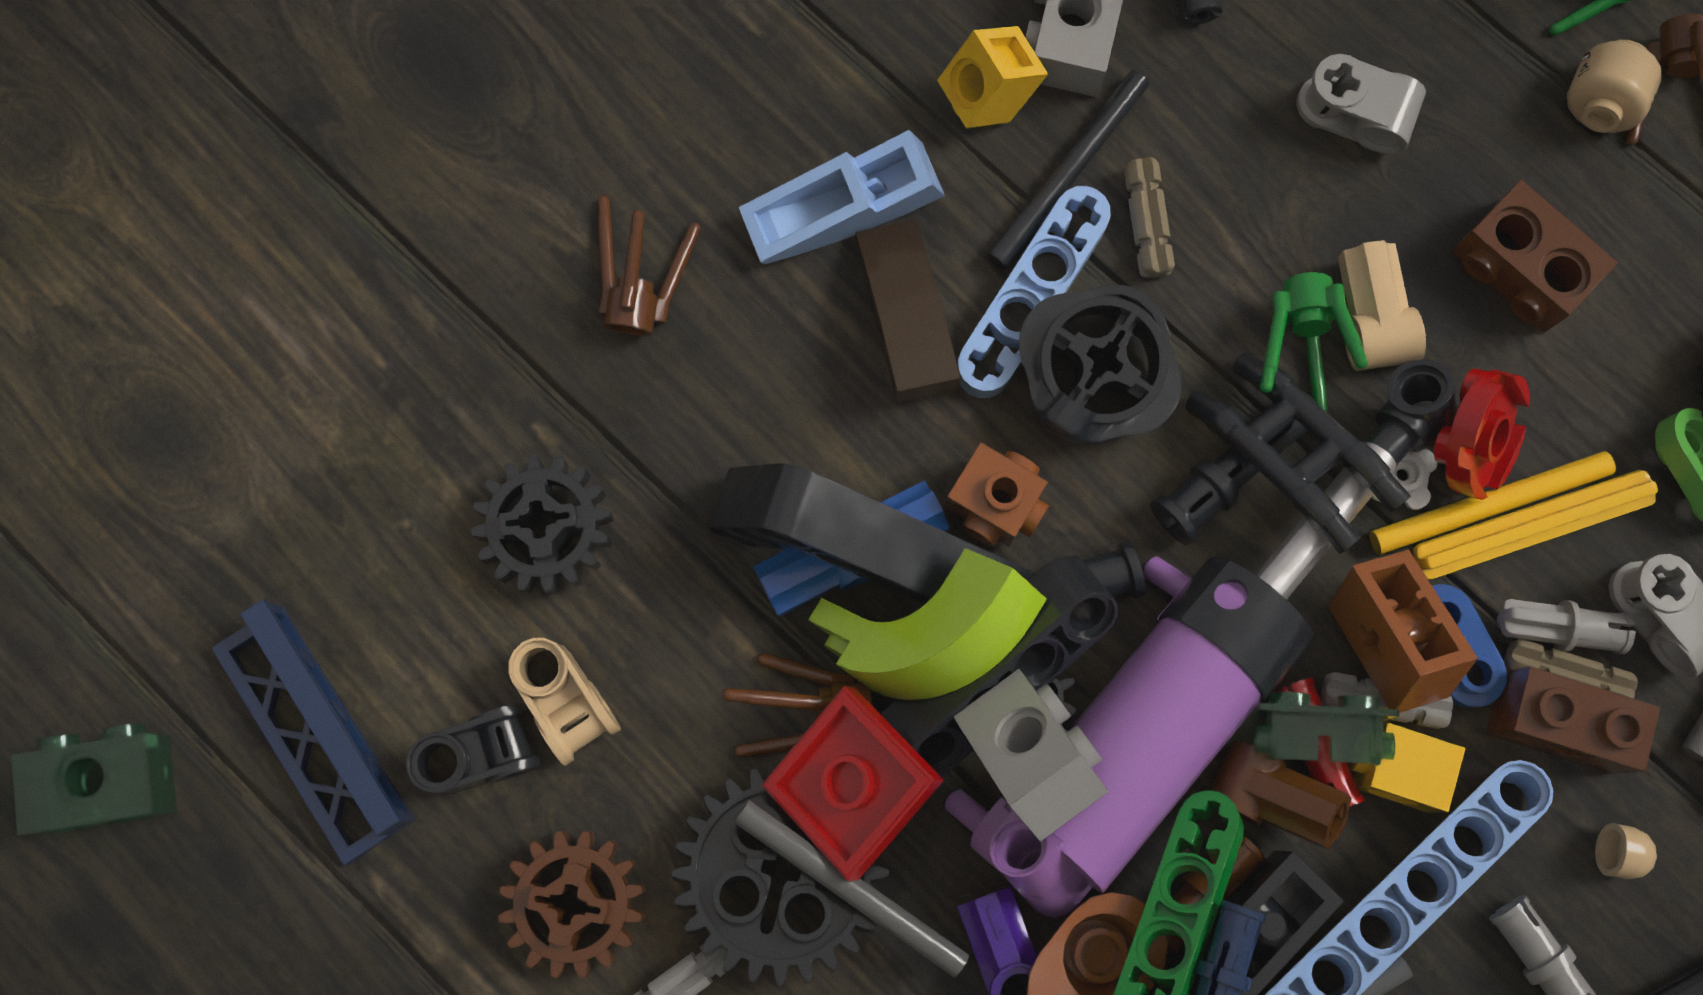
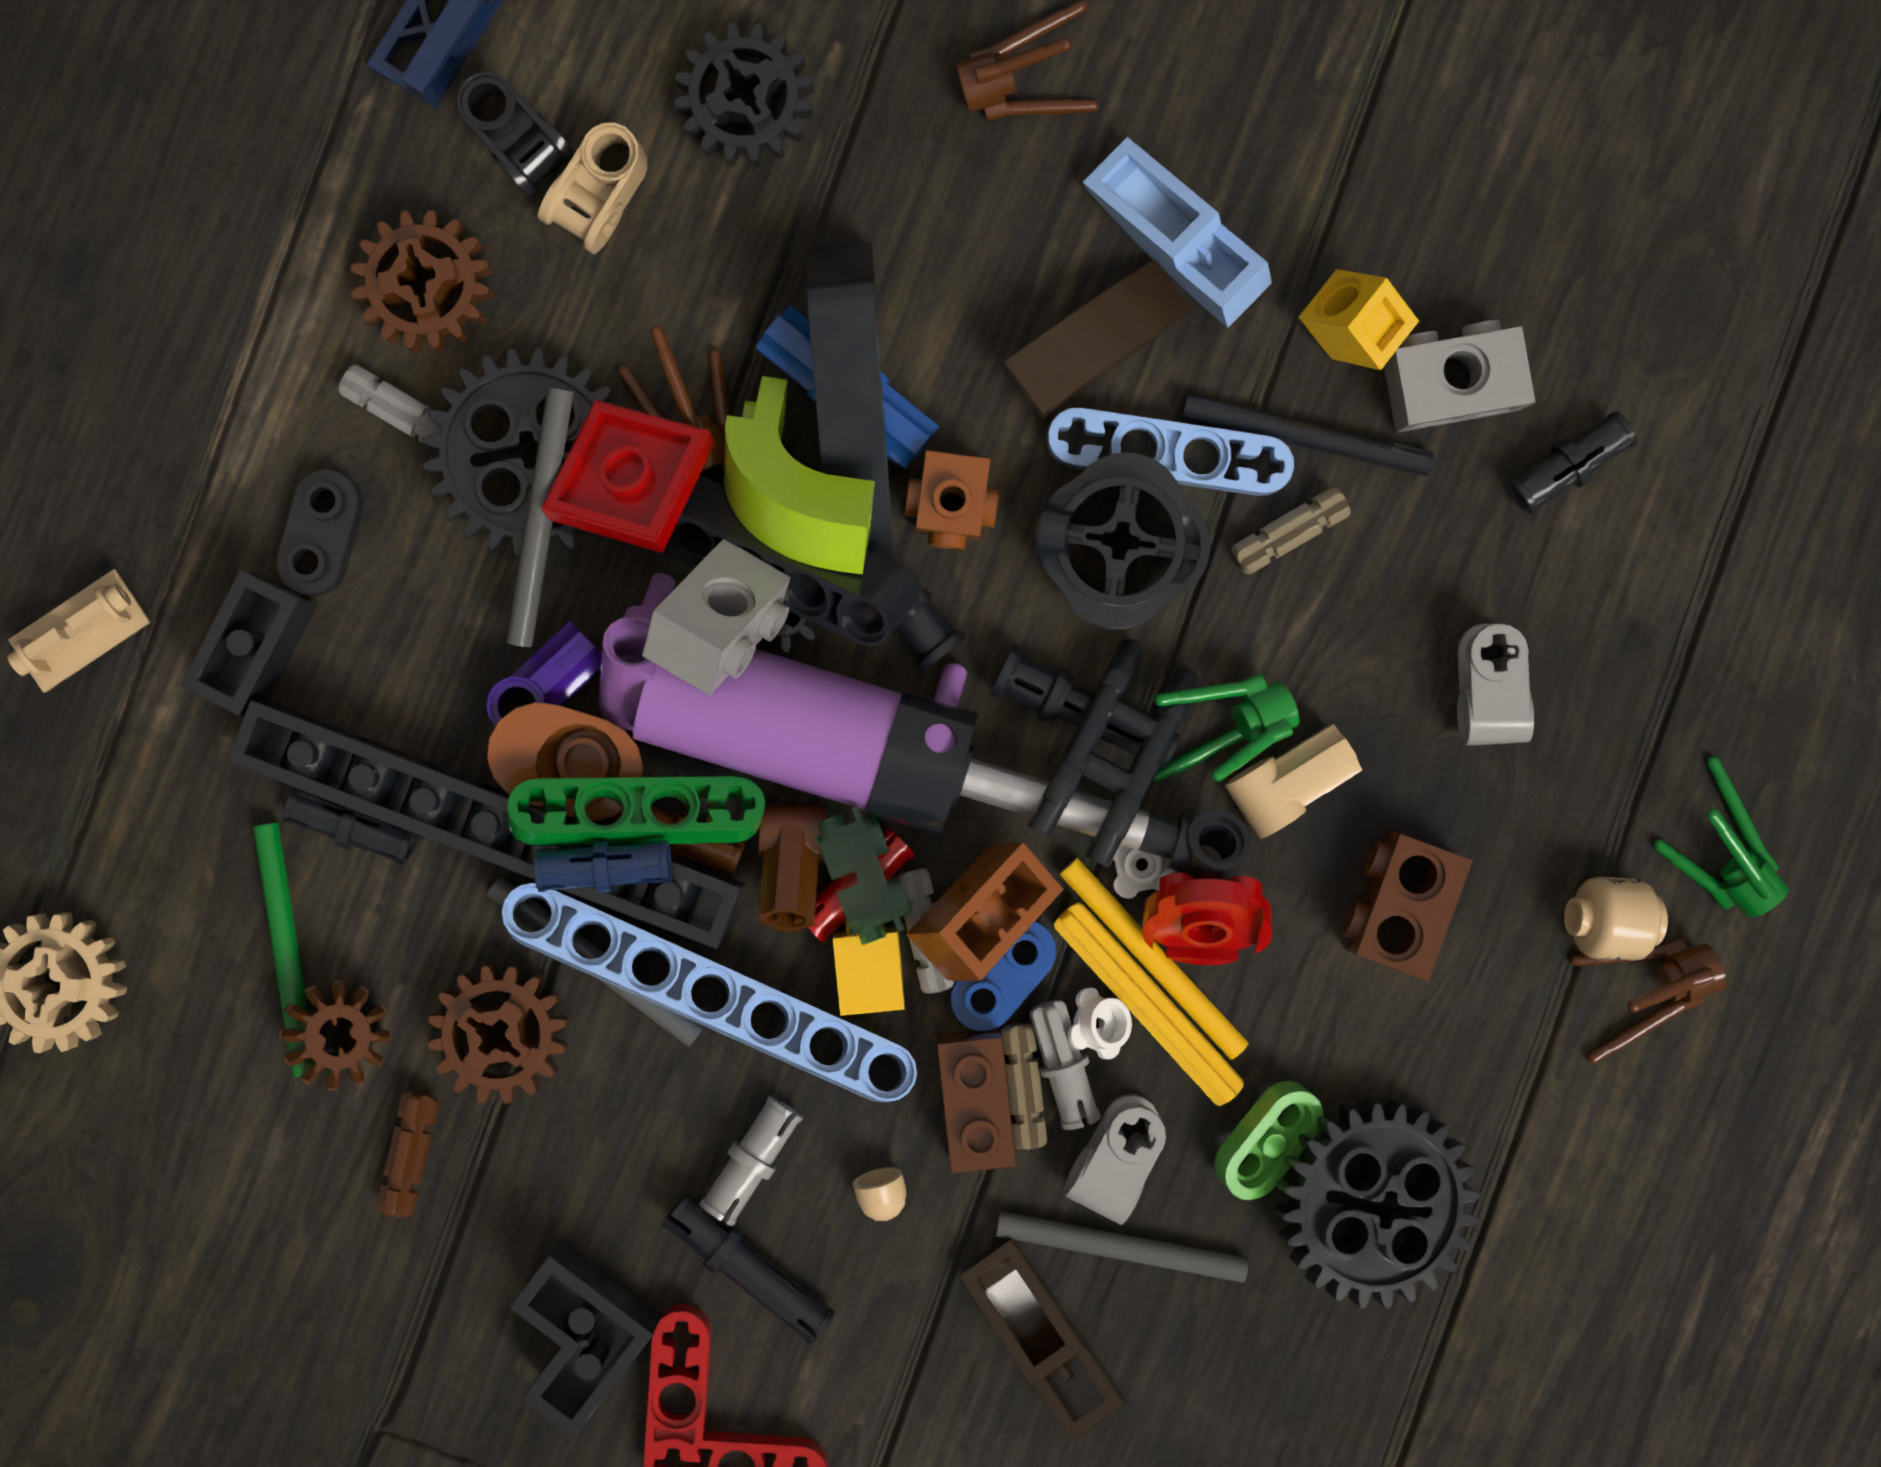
camera: 65 degrees right, 10 degrees up
none -> white plate [1067,988,1132,1059]

